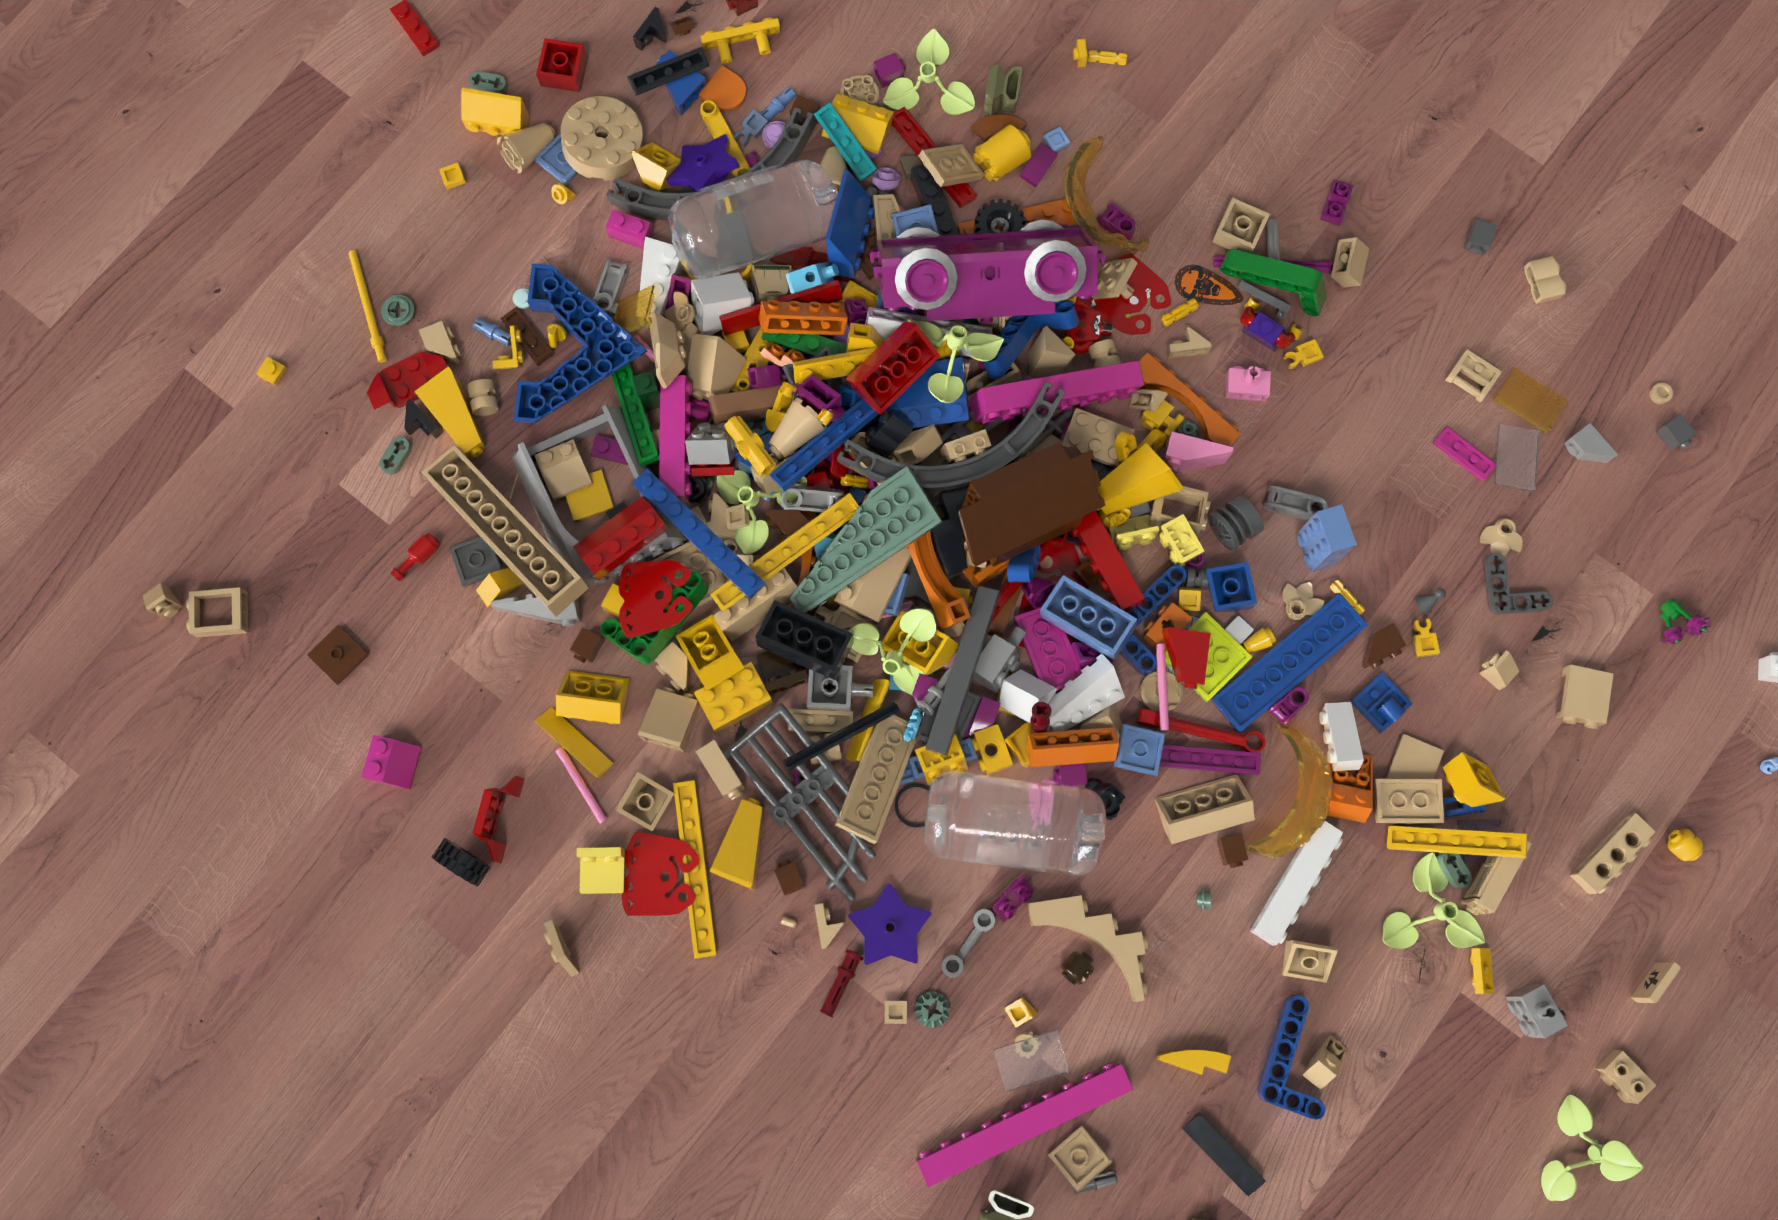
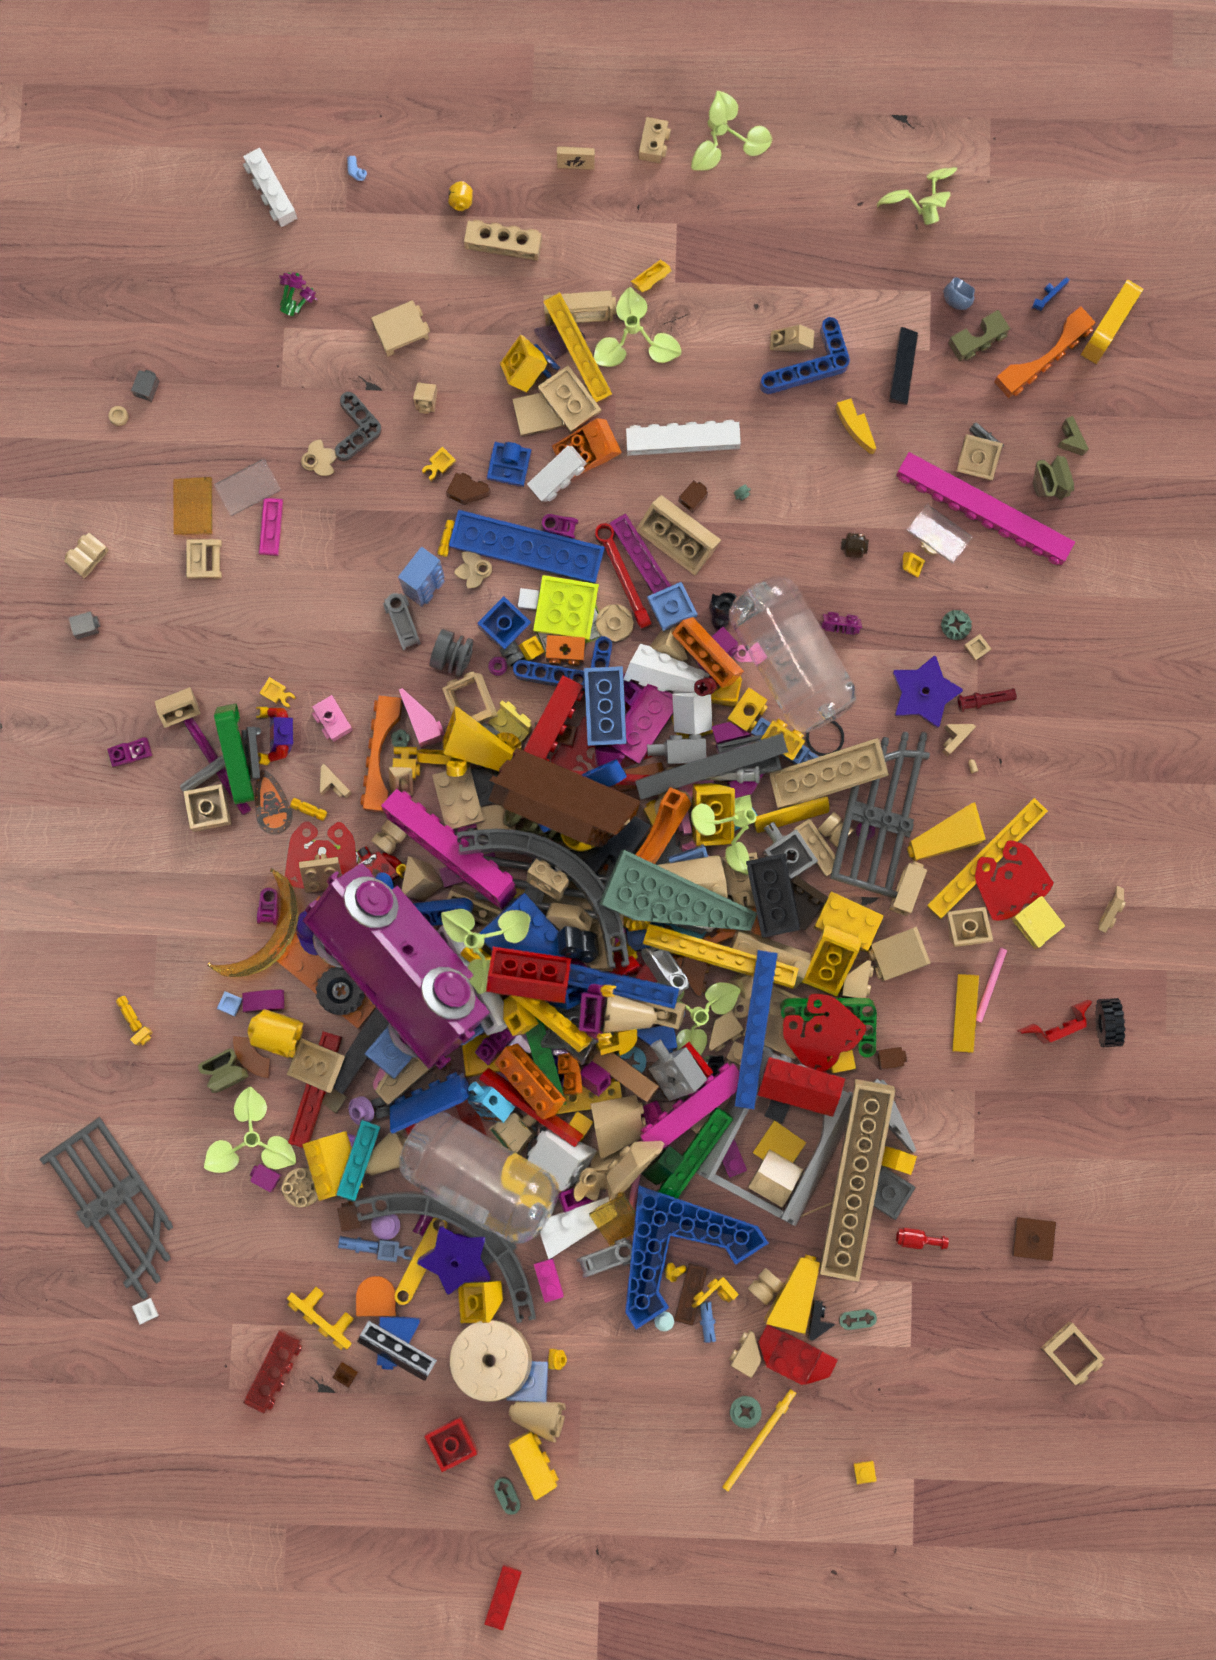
camera: 130 degrees left, 5 degrees up
tan slope [143,583,183,619] -> none
dark pink slope [361,735,422,789] -> none
yellow plate [439,162,466,190] -> none
yellow slope [556,670,630,724] -> none
black slope [633,7,666,51] -> none
yellow piece [724,416,776,476] -> none
tan plate [725,504,749,531] -> none
reddish brown brick [774,860,805,896] -> none
black axle [783,702,899,771] -> none
medium azure gear [903,708,923,742] -> none
light grey piece [942,909,995,978] -> none
tan arch [1028,895,1148,1002] -> none
bright pink bar [1156,644,1169,731] -> none
light yellow bracket [1158,514,1204,567] -> none
red slope [1162,627,1211,689] -> none
yellow cone [1242,627,1276,654] -> none
clear yellow windscreen [1246,724,1333,859] -> none
tan slope [1282,940,1338,983] -> none
dark grey piece [1415,588,1446,614] -> none
sand green beam [1437,853,1472,888] -> none
light grey brick [1506,984,1568,1038] -> none
light grey slope [1564,423,1619,463] -> none

